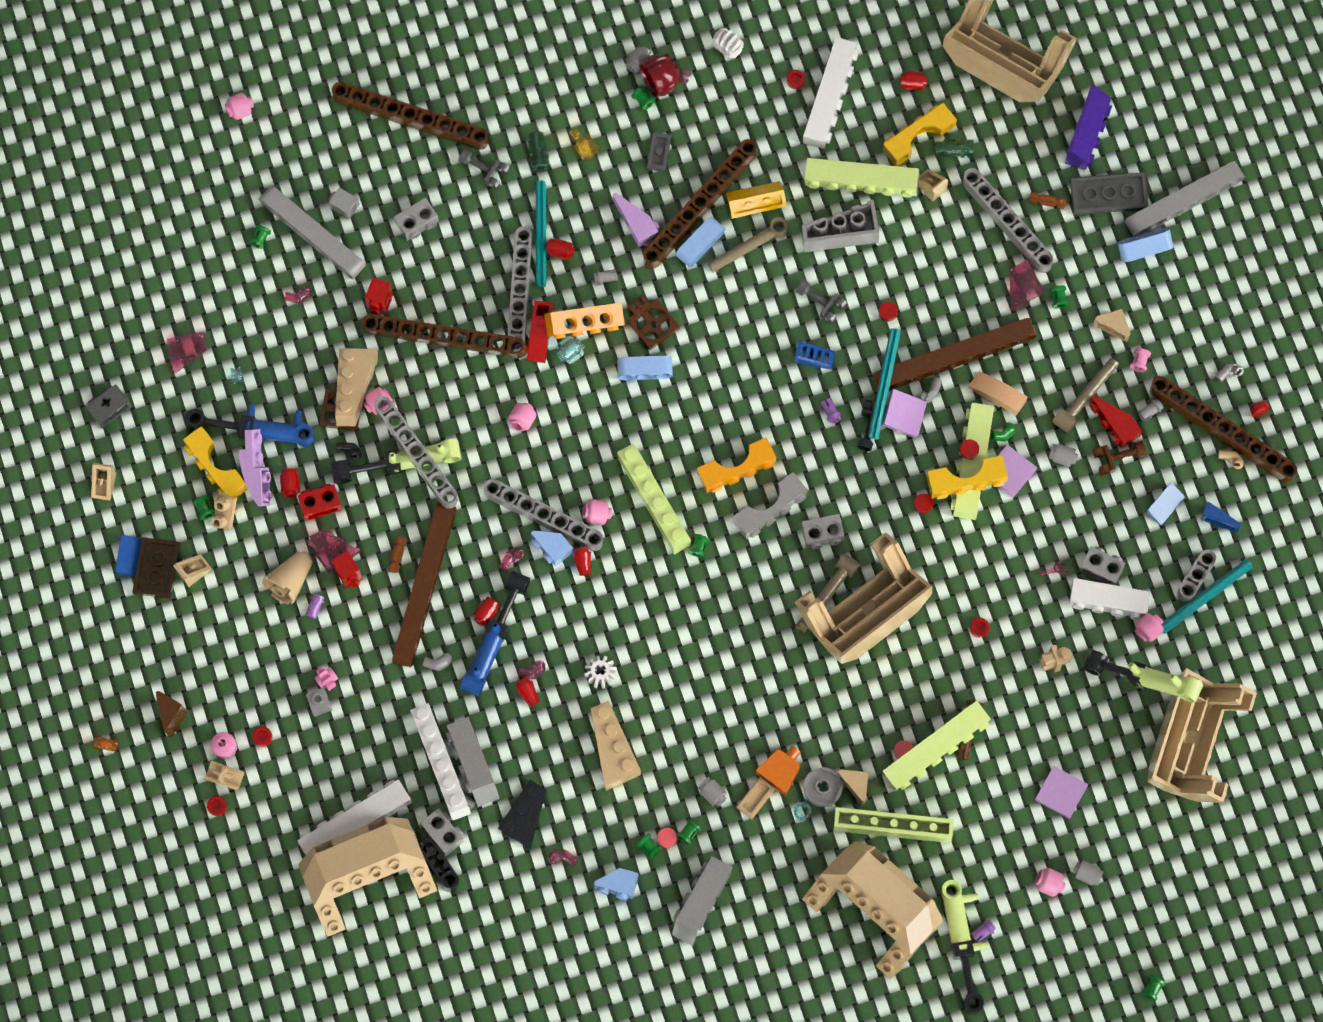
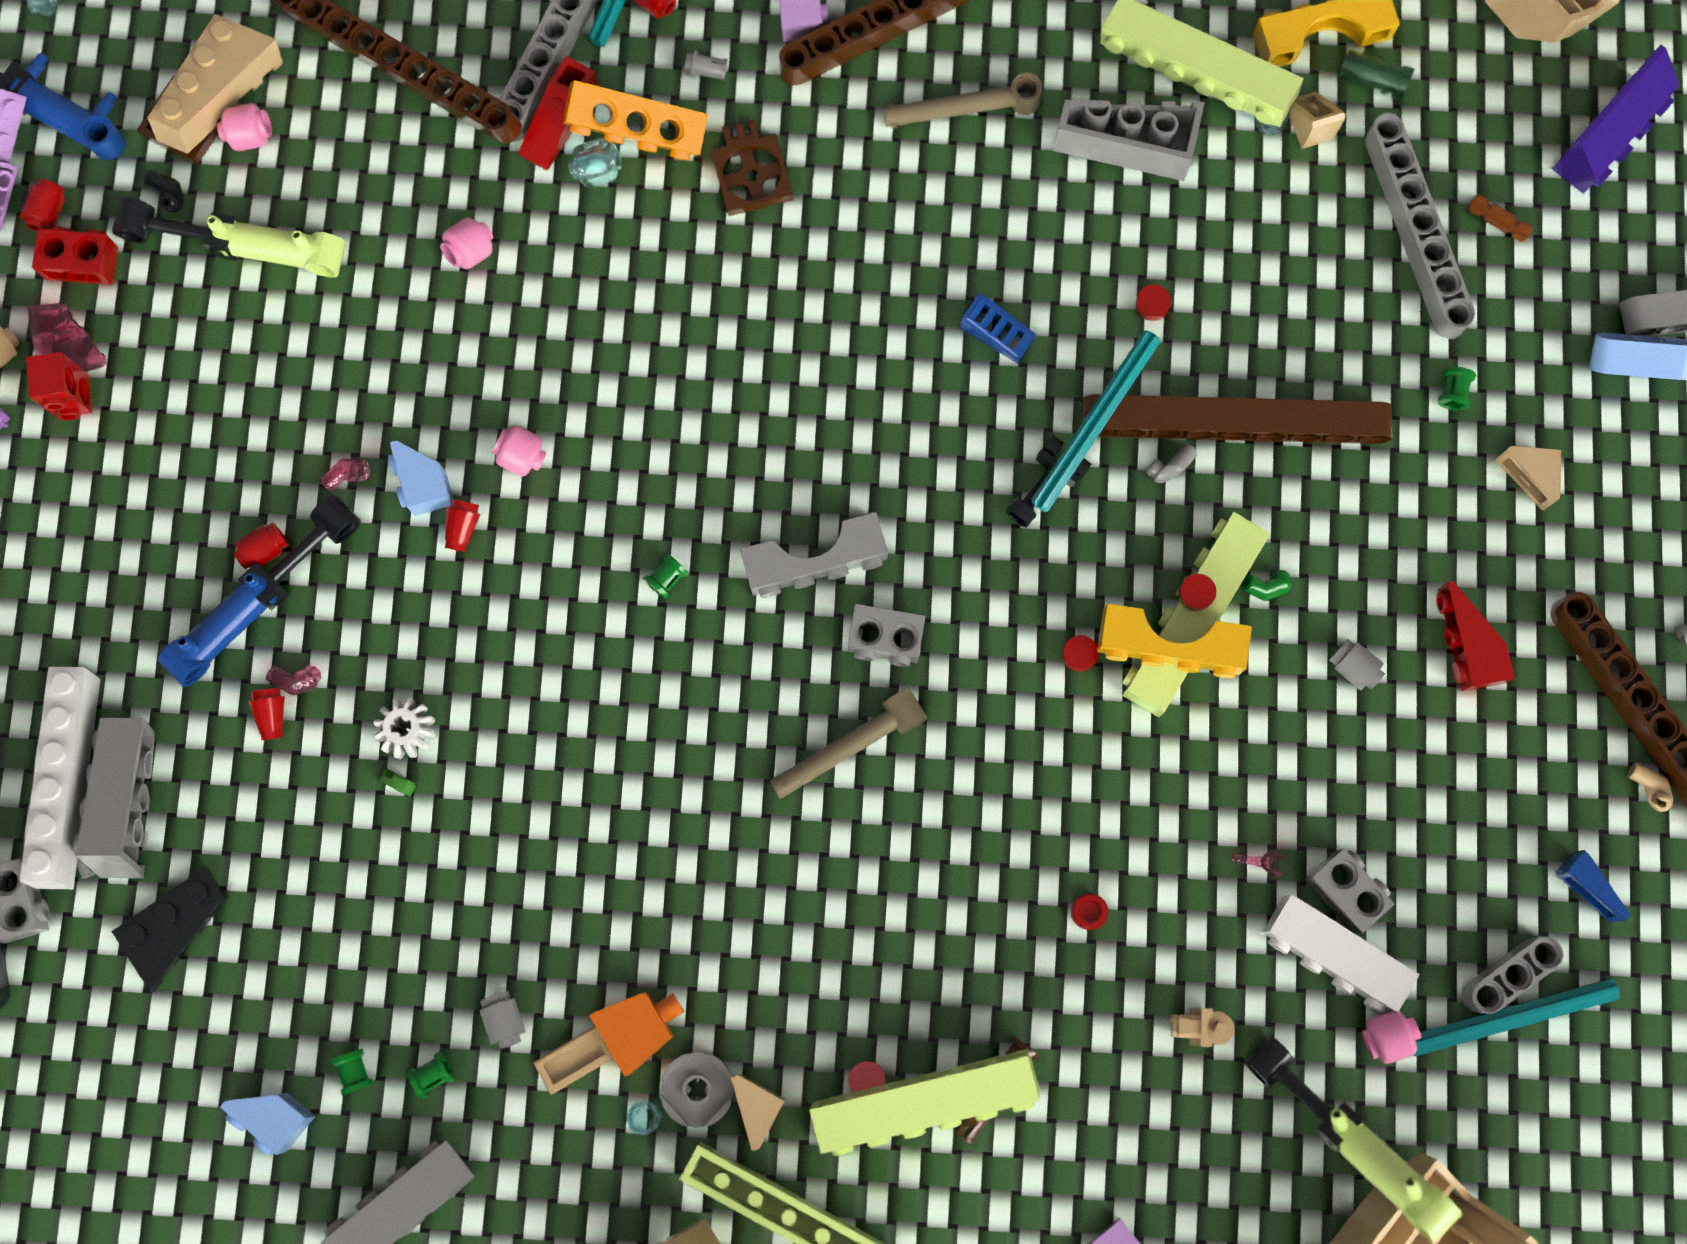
camera: 20 degrees right, 5 degrees up
light grey beam [375,396,458,509] -> none
dark orange axle [388,536,407,574] -> none
reddish brown beam [392,502,456,668] -> none
light grey arm [423,653,452,671] -> none
light grey beam [484,479,603,551] -> none
clear pink arm [548,849,579,867] -> none
tan wedge [591,701,641,791] -> none
light blue beam [617,356,673,380] -> none
yellowish green brick [617,443,691,554] -> none
coral tile [657,828,677,848] -> none
light blue beam [676,216,726,268] -> none
light orange arch [697,437,776,493] -> none
yellow panel [726,181,787,218] -> none
tan wedge [795,532,932,664] -> none
dark grey bar [796,279,847,324] -> none
medium lavender pin [821,398,841,424] -> none
lavender tile [882,389,927,438] -> none
light nougat slope [968,371,1027,416] -> none
lavender tile [998,445,1037,498] -> none
clear pink slope [1009,260,1045,312] -> none
dark tan piece [1052,358,1119,433] -> none
dark grey tile [1070,172,1148,215] -> none
reddish brown bar [1092,441,1147,476] -> none
bright pink bush [1130,348,1151,372] -> none
light grey pin [1138,399,1163,421] -> none
slope [1146,483,1185,525] -> none
none -> bright green tile [379,769,416,797]

